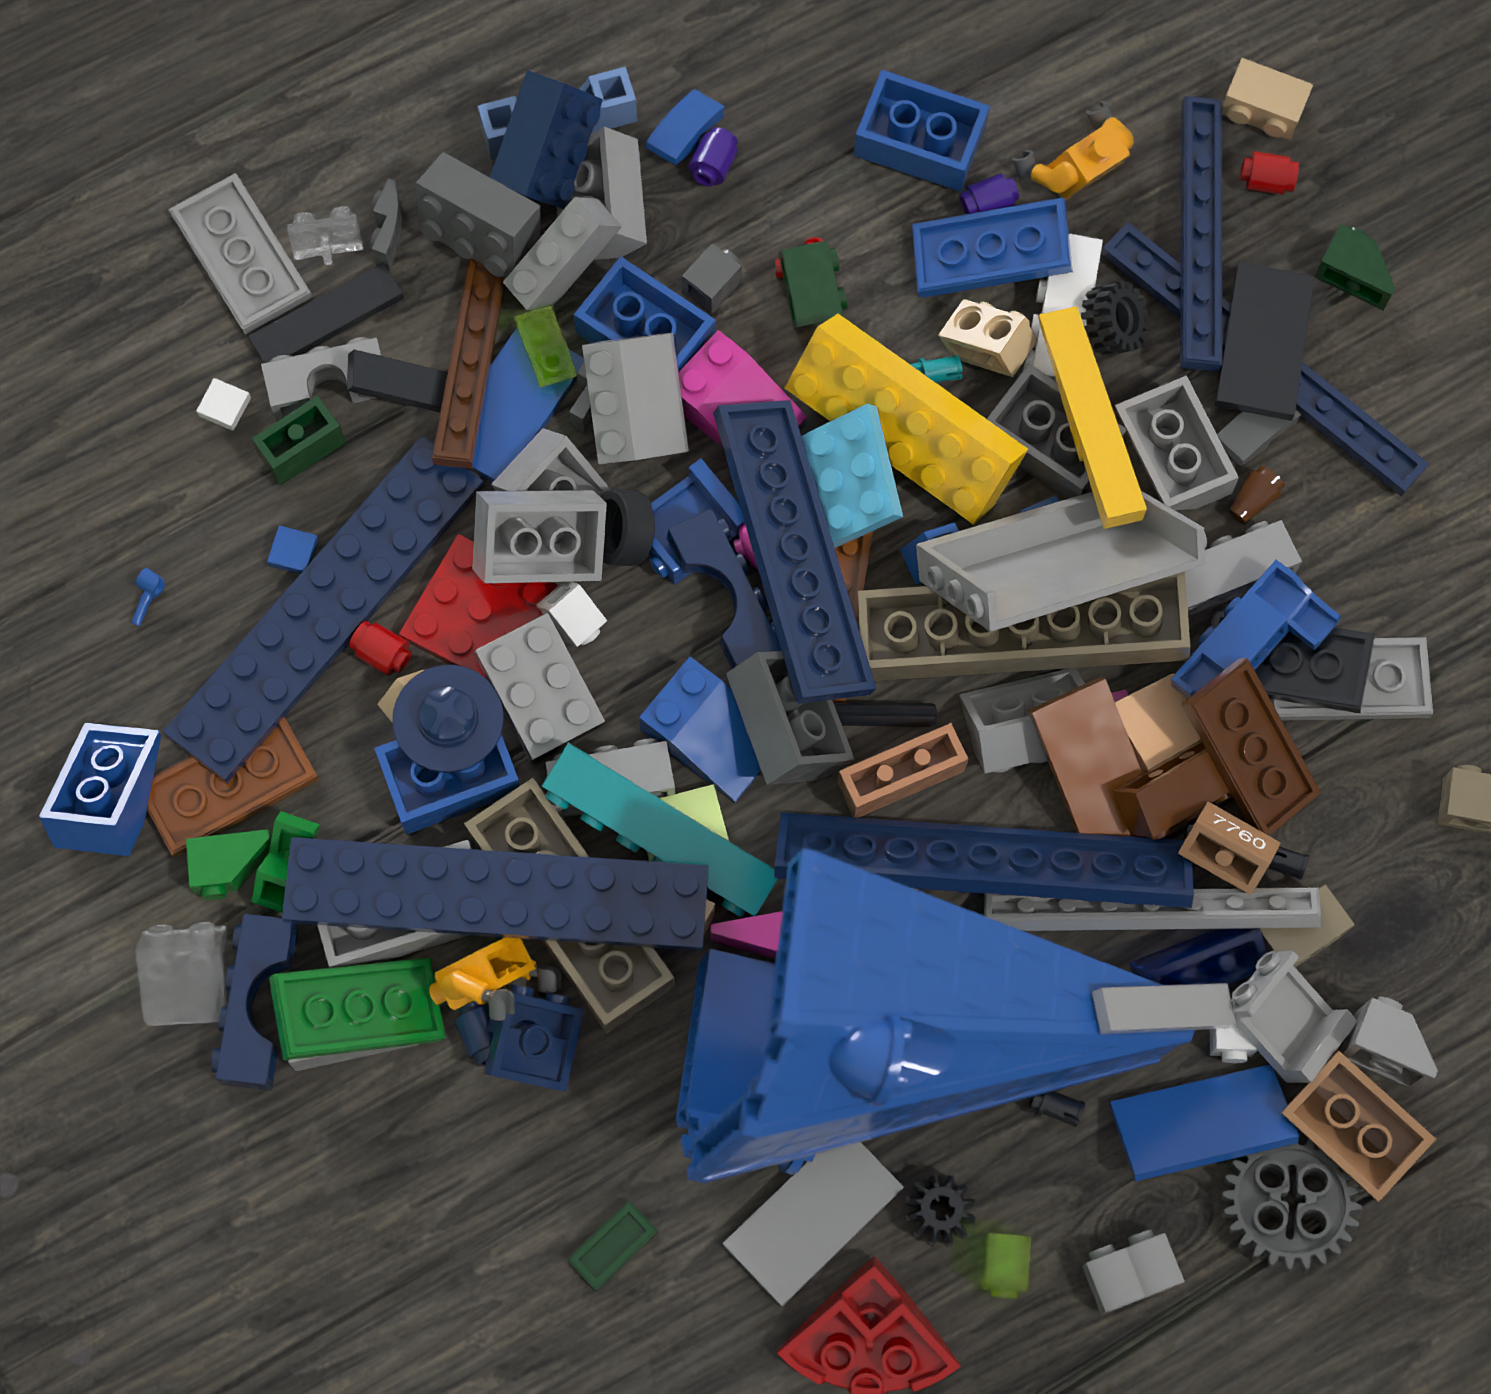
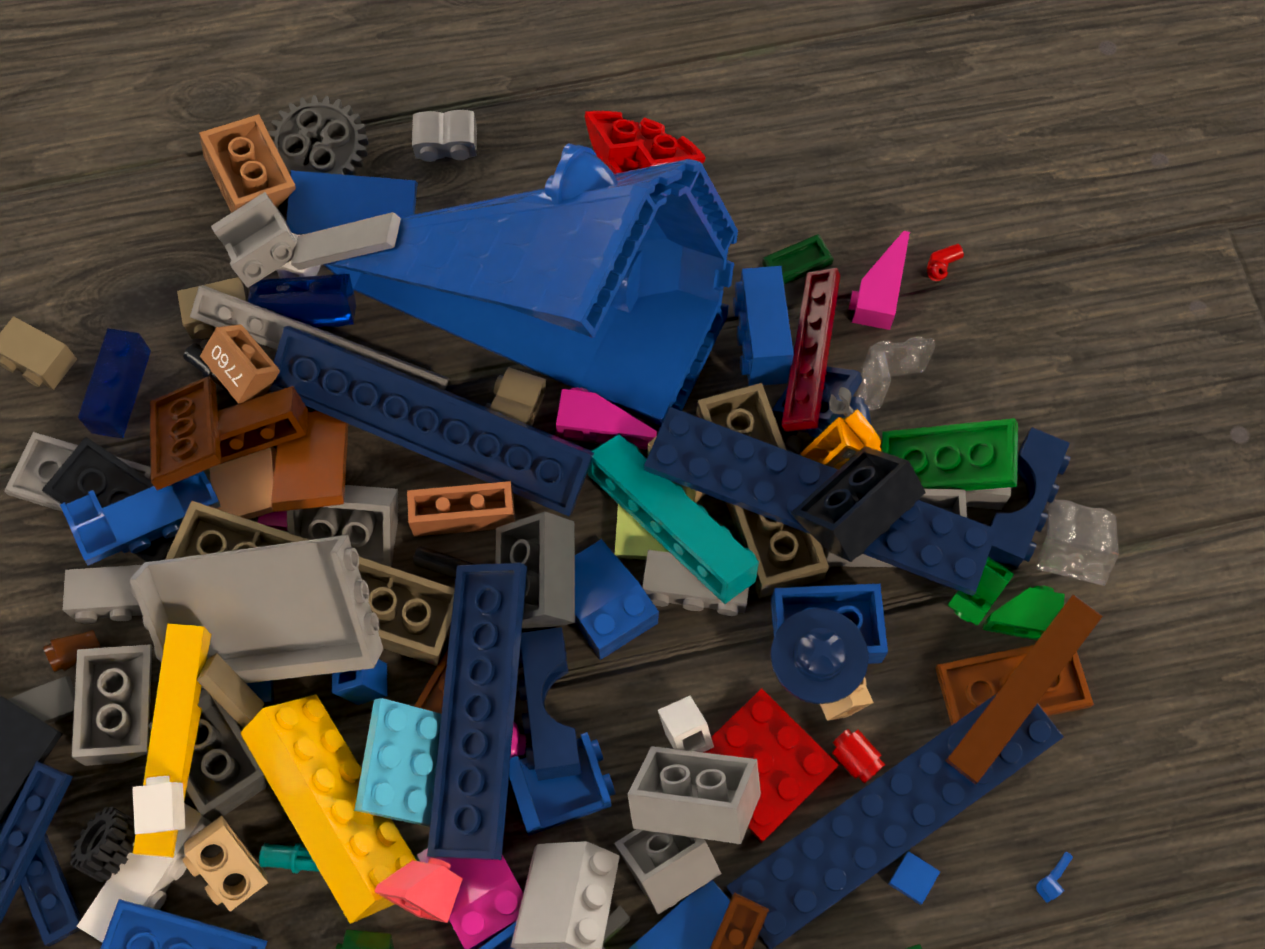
camera: 160 degrees left, 5 degrees down
blue slope [39,723,161,856] -> none
light grey brick [473,613,605,761] -> none
black tyre [600,489,655,566] -> none
clear neon green brick [981,1233,1031,1299] -> none
light grey slope [1340,997,1438,1091] -> none
none -> clear blue brick [78,328,151,439]
none -> white brick [133,776,185,834]
none -> dark tan tile [197,653,265,729]
none -> coral slope [375,858,463,923]
none -> blue brick [733,266,794,386]
none -> dark red tile [781,268,841,432]
none -> black slope [791,446,926,562]
none -> dark pink slope [848,231,910,330]
none -> clear bracket [858,337,936,410]
none -> red arm [926,243,964,281]
none -> reddish brown tile [946,595,1103,785]

